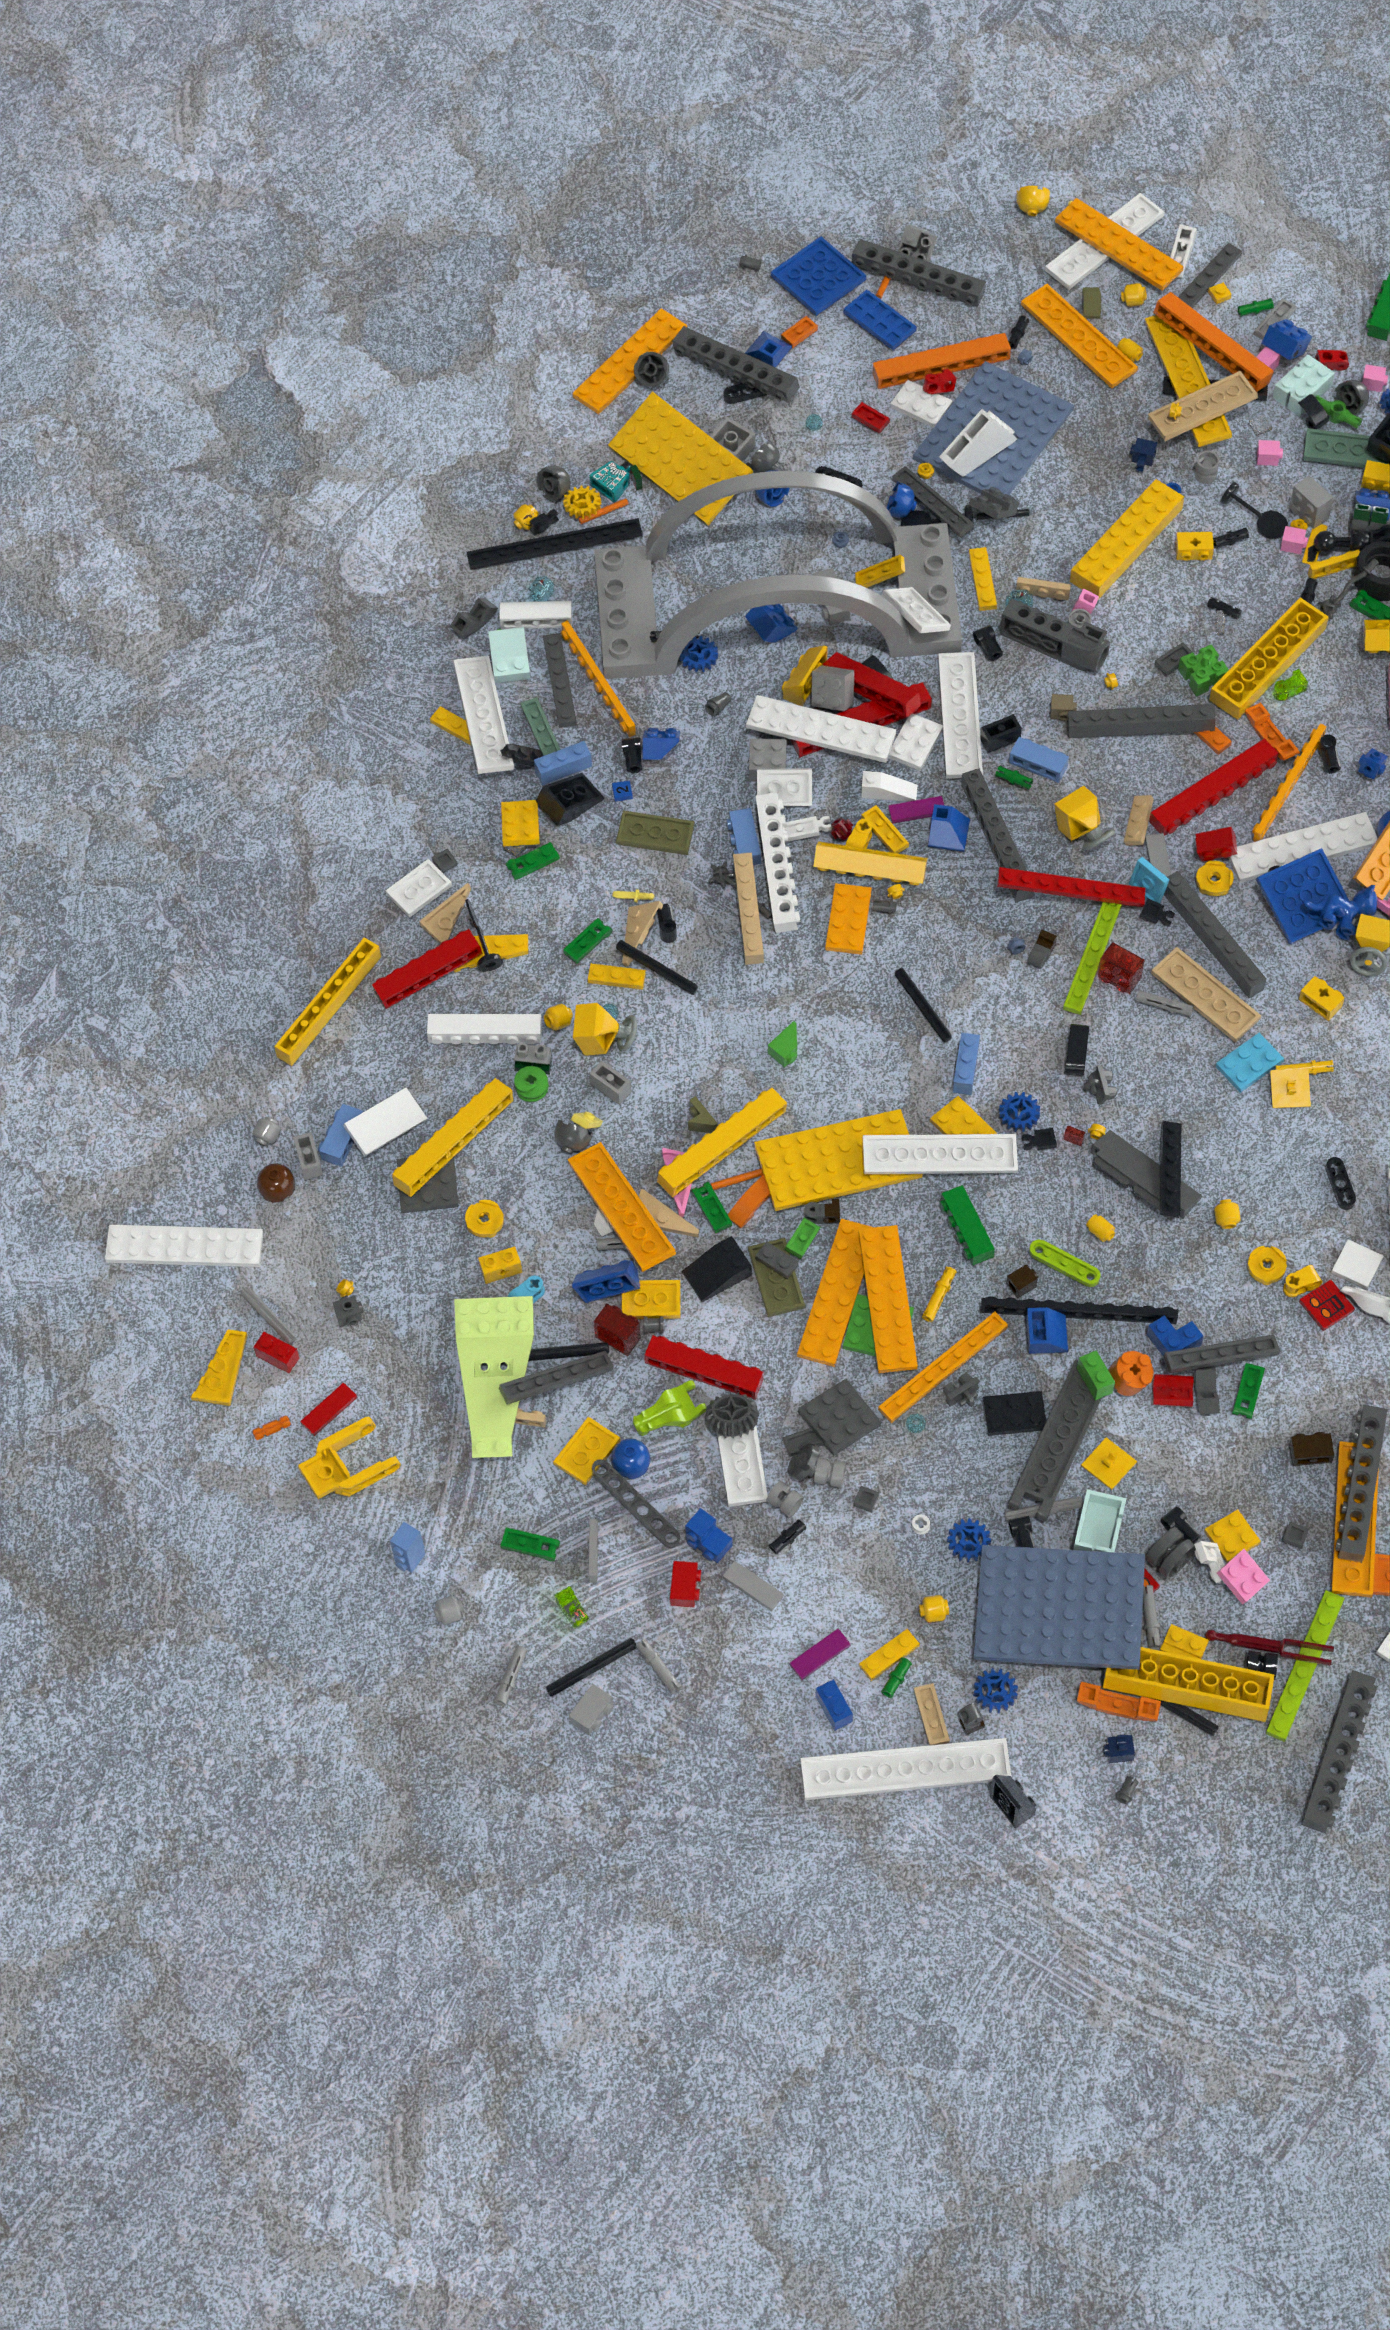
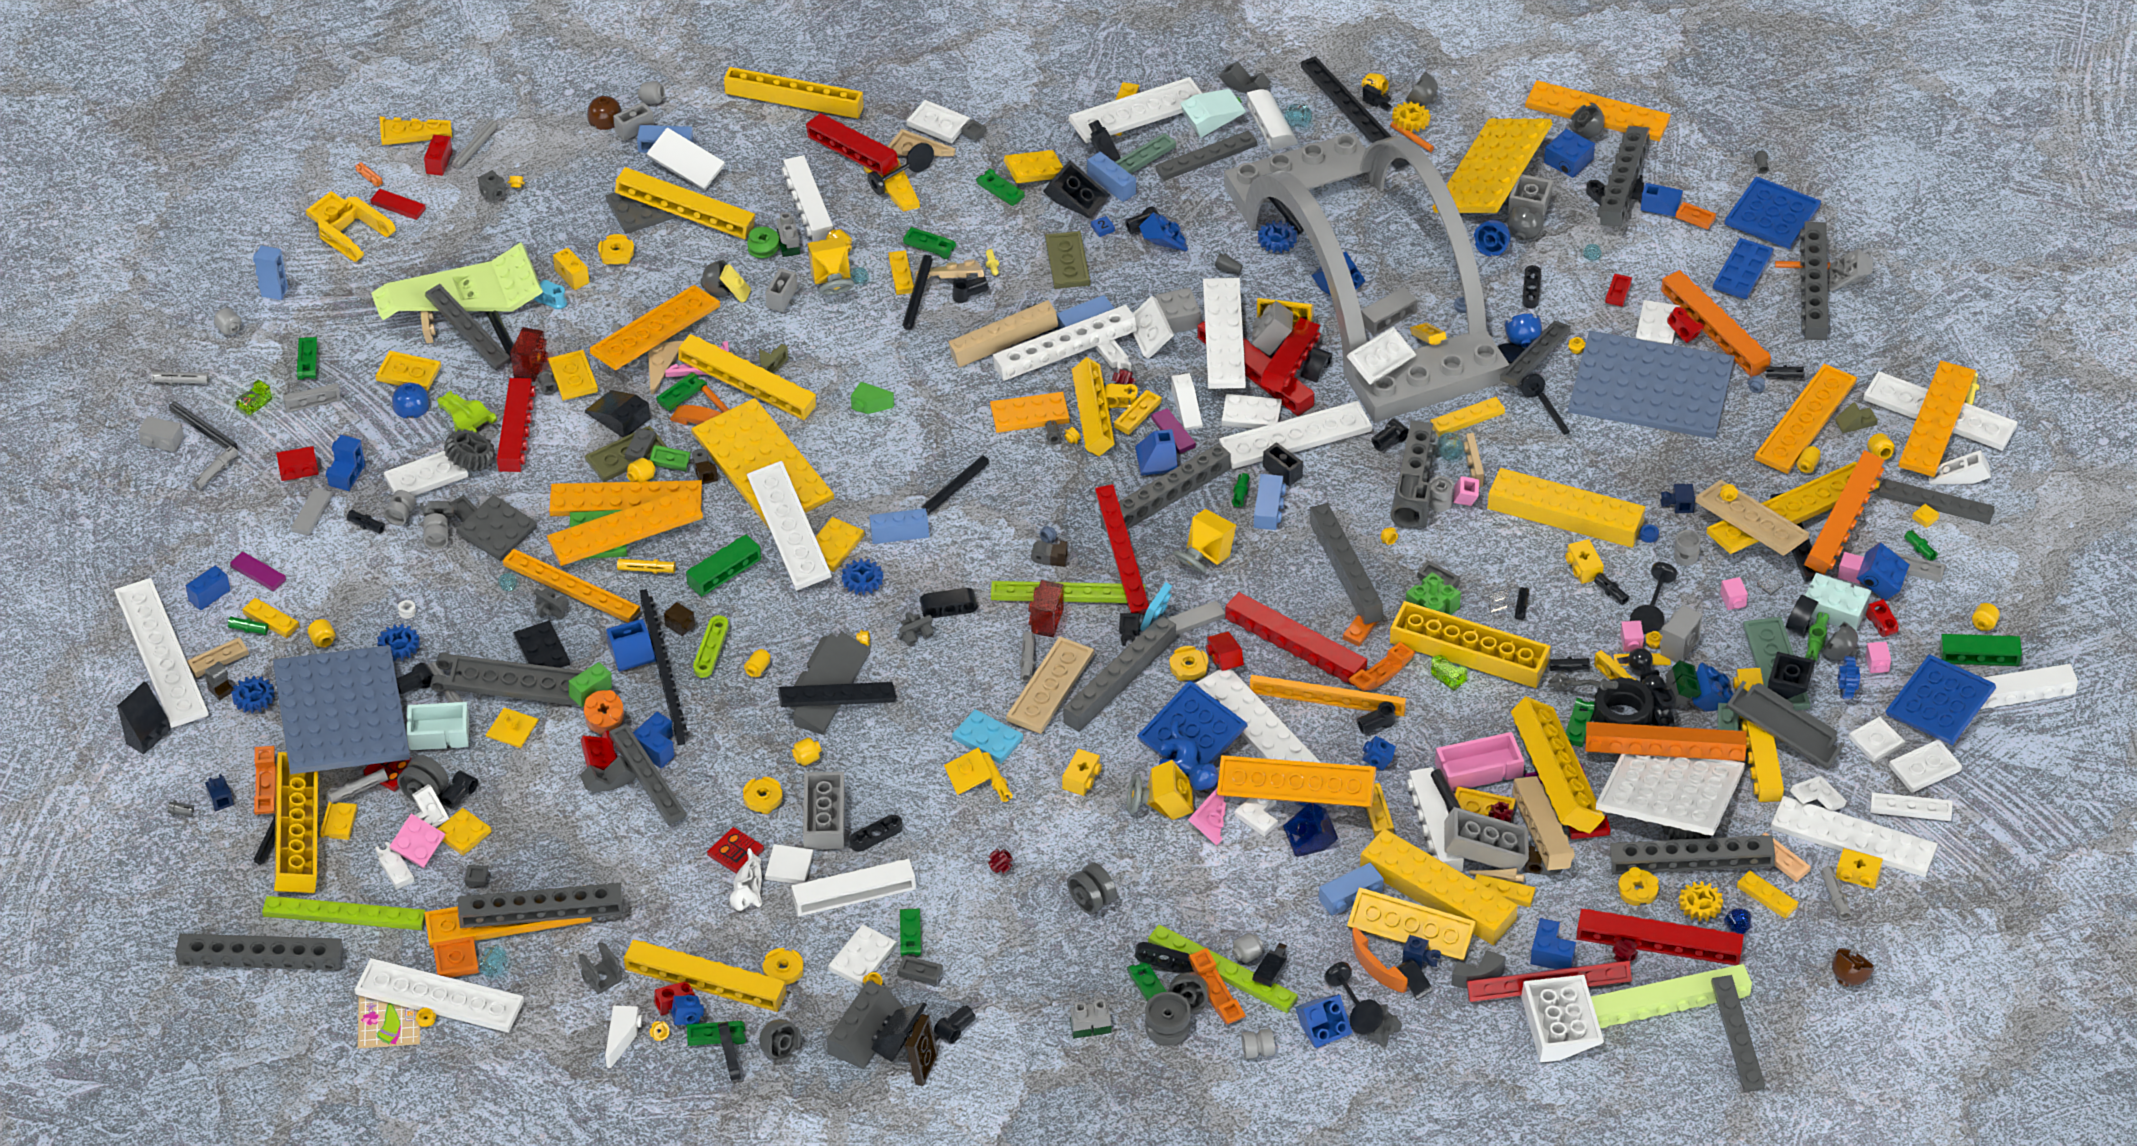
camera: 70 degrees right, 15 degrees down
white plate [105,1225,263,1267] -> none
light orange plate [560,620,636,738] -> none
blue slope [572,1260,640,1303] -> none
teal torso [589,461,630,503] -> none
dark grey beam [591,1459,680,1548] -> none
dark green tile [630,465,643,490] -> none
dark grey plate [853,1486,879,1513] -> none
white slope [939,409,1017,477] -> none
dark grey plate [968,487,1020,519] -> none
yellow cylinder [1016,186,1050,216] -> none
black plate [1021,1127,1057,1151] -> none
dark tan brick [1050,694,1077,721] -> none
clear red tile [1064,1126,1085,1147] -> none
tan plate [1124,795,1154,846] -> none
dark red piece [1205,1630,1334,1666] -> none
green plate [1232,1363,1265,1419] -> none
black wheel [1246,1651,1278,1680] -> none
yellow piece [1283,1265,1323,1298] -> none
dark brown brick [1289,1432,1335,1466] -> none
none -> white plate [376,842,415,890]
none -> yellow head [627,458,655,483]
none -> light grey brick [803,772,845,849]
none -> blue brick [1544,128,1595,178]
none -> yellow head [1972,603,2000,631]

